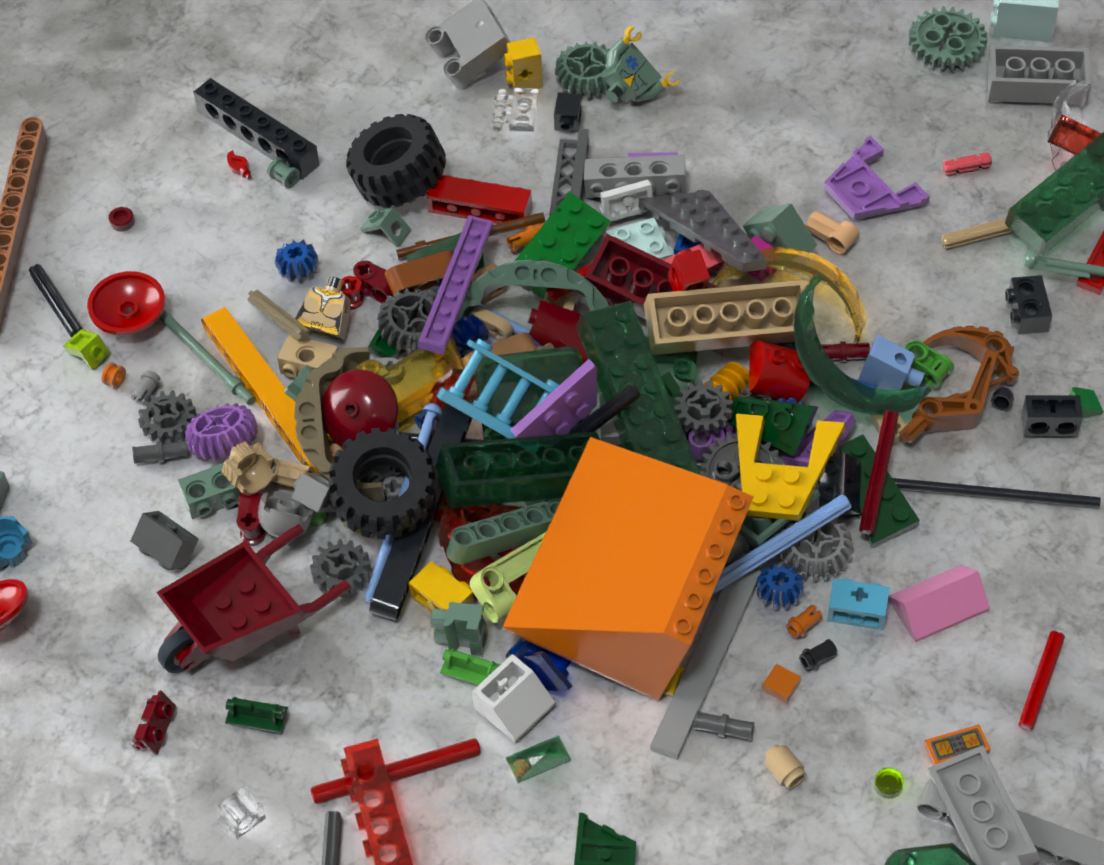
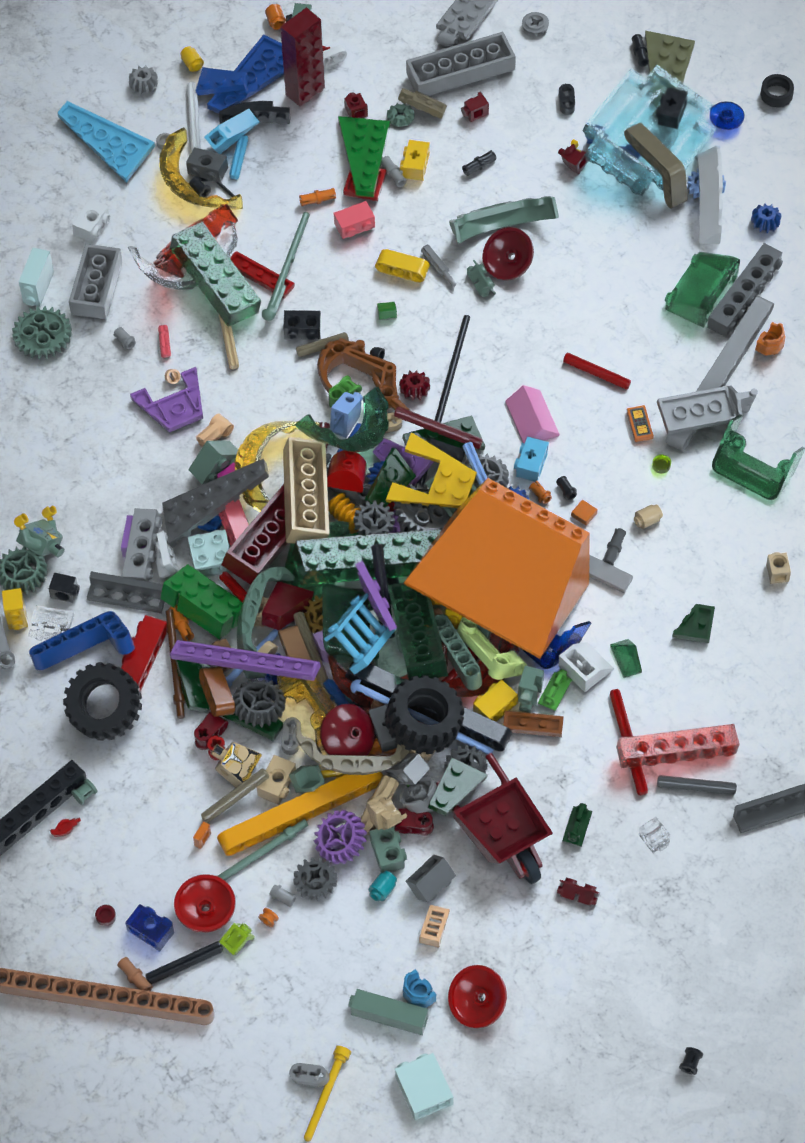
camera: 85 degrees left, 5 degrees up
dark grey pin [132,440,188,464] -> none
blue gear [275,239,318,282] -> none
sand green bracket [360,207,411,246] -> none
red brick [668,249,710,292] -> none
black brick [1022,395,1083,436] -> none
none -> blue beam [29,611,135,670]
none -> light grey pin [113,327,136,349]
none -> nougat pin [117,957,153,991]
none -> clear blue brick [125,904,174,952]
none -> light nougat hinge [164,369,181,384]
none -> orange tile [193,821,211,849]
none -> dark tan axle [296,332,349,357]
none -> teal brick [368,871,397,901]
none -> dark red gear [399,370,431,401]
none -> light nougat slope [419,905,450,948]
none -> wing [428,758,488,816]
none -> dark orange plate [503,711,564,737]

